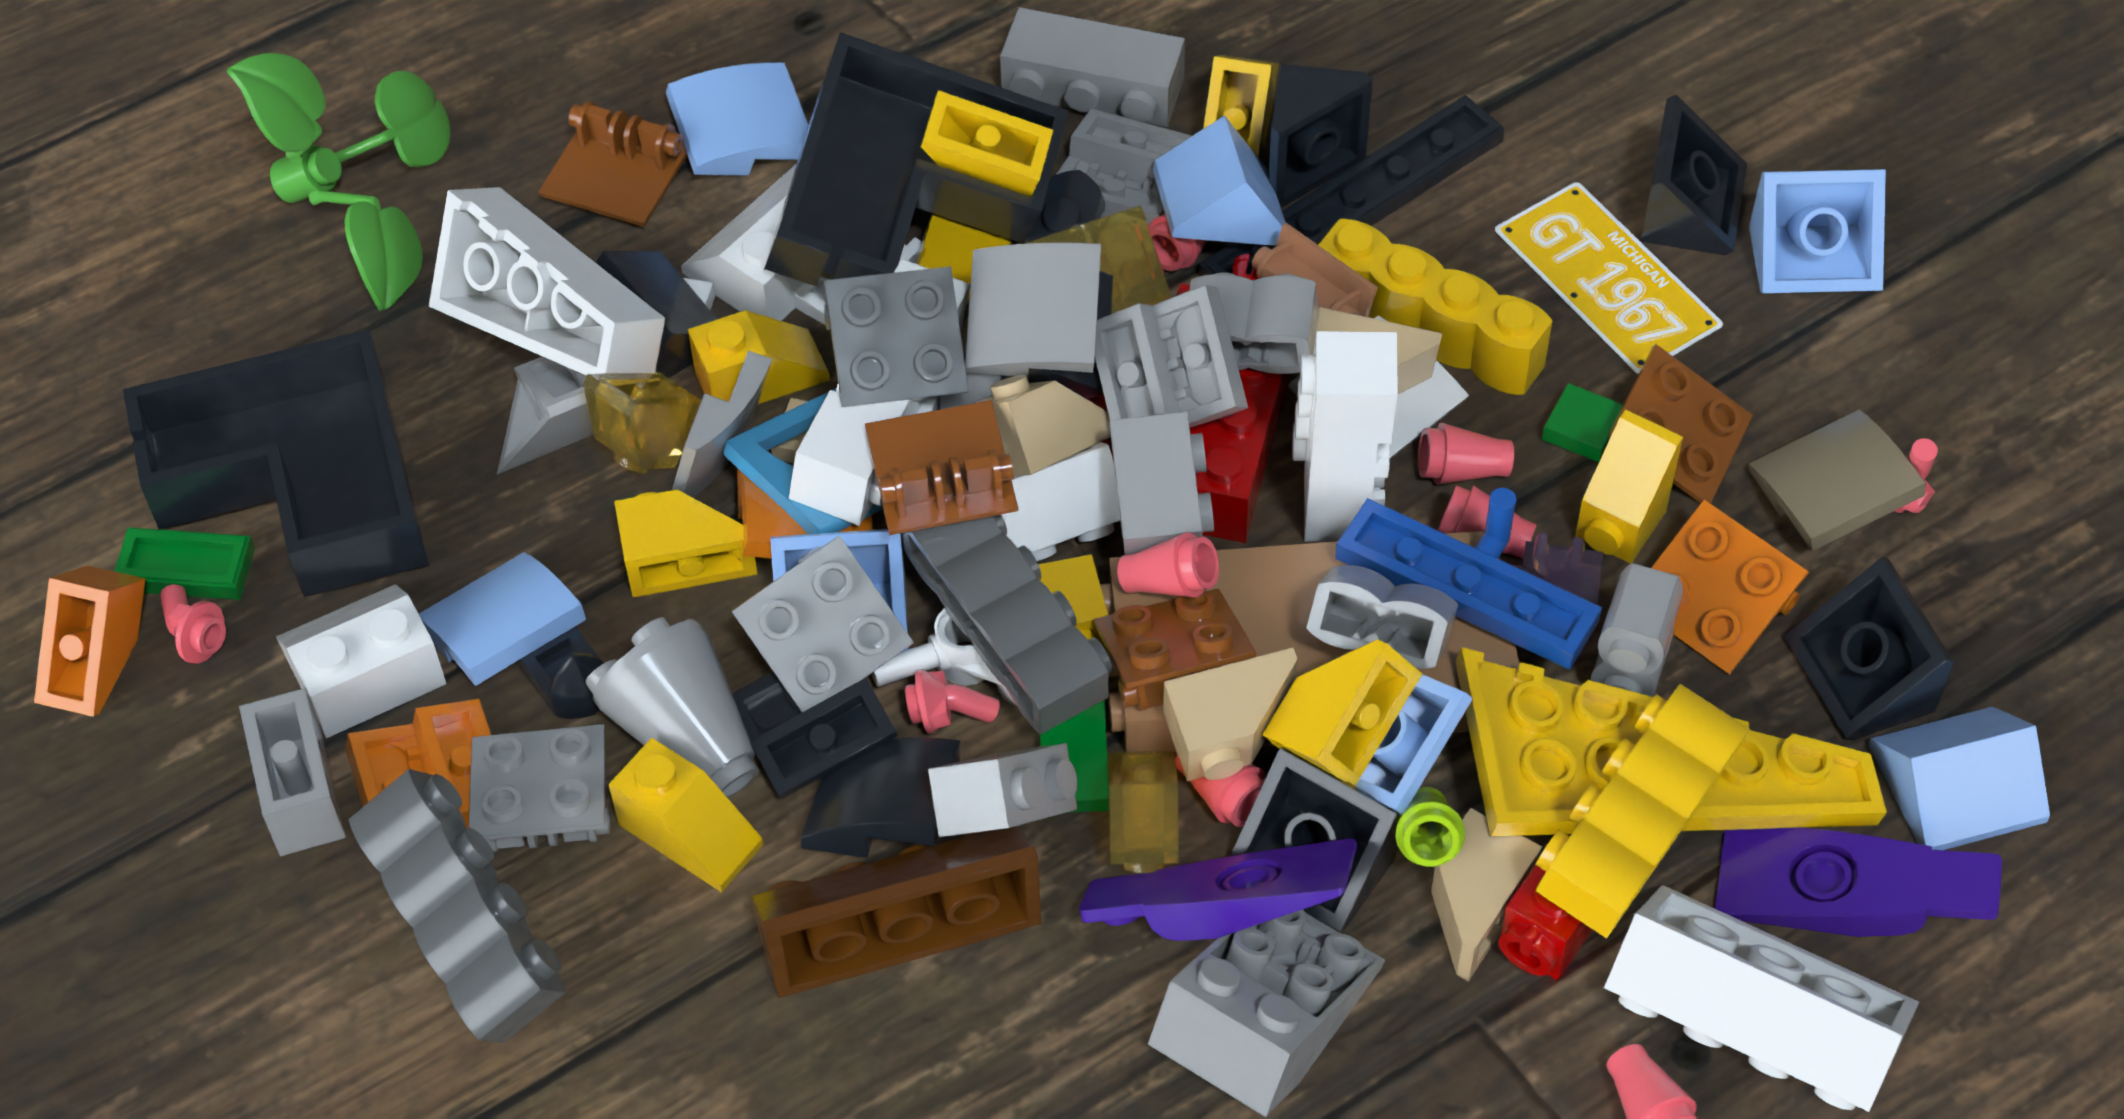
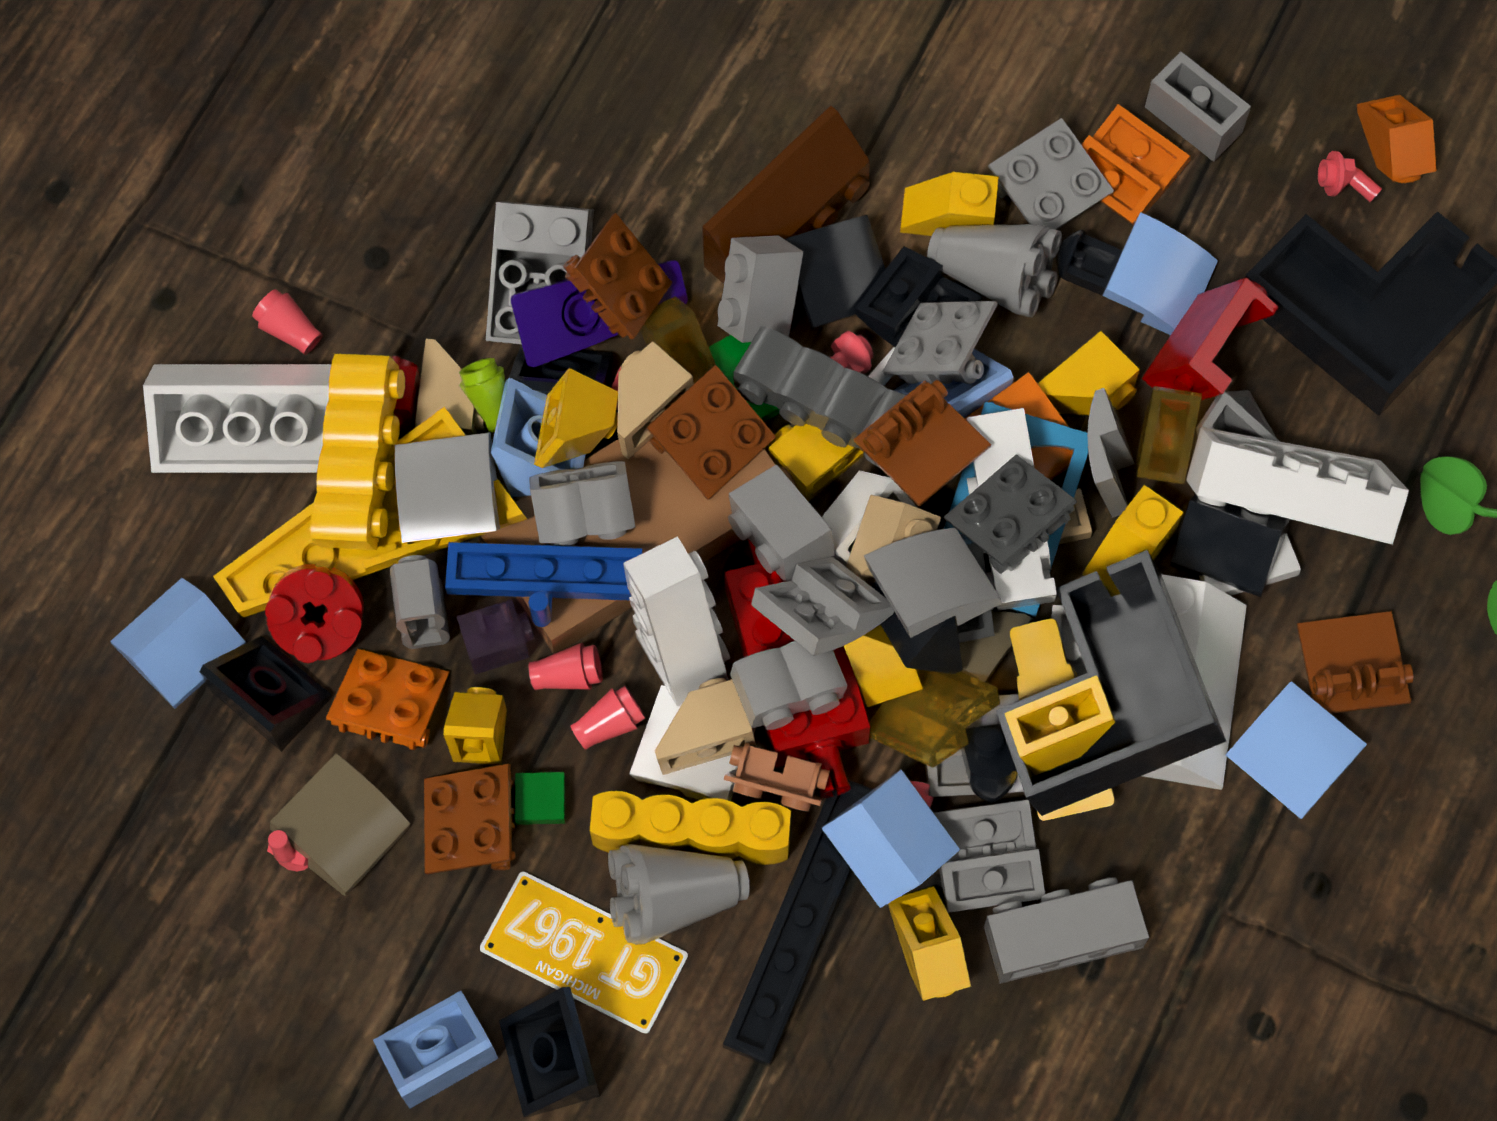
camera: 150 degrees right, 15 degrees up
green tile [114,527,255,600] -> none
white slope [276,584,446,738] -> none
dark grey brick [349,769,566,1043] -> none
coral cone [1117,532,1219,598] -> none
black slope [1269,64,1373,208] -> none
dark purple piece [1715,827,2002,937] -> none
none -> red plate [265,564,364,663]
none -> light grey slope [395,432,500,543]
none -> dark orange hinge [563,213,672,340]
none -> light grey cone [608,844,749,945]
none -> red panel [1142,278,1278,408]

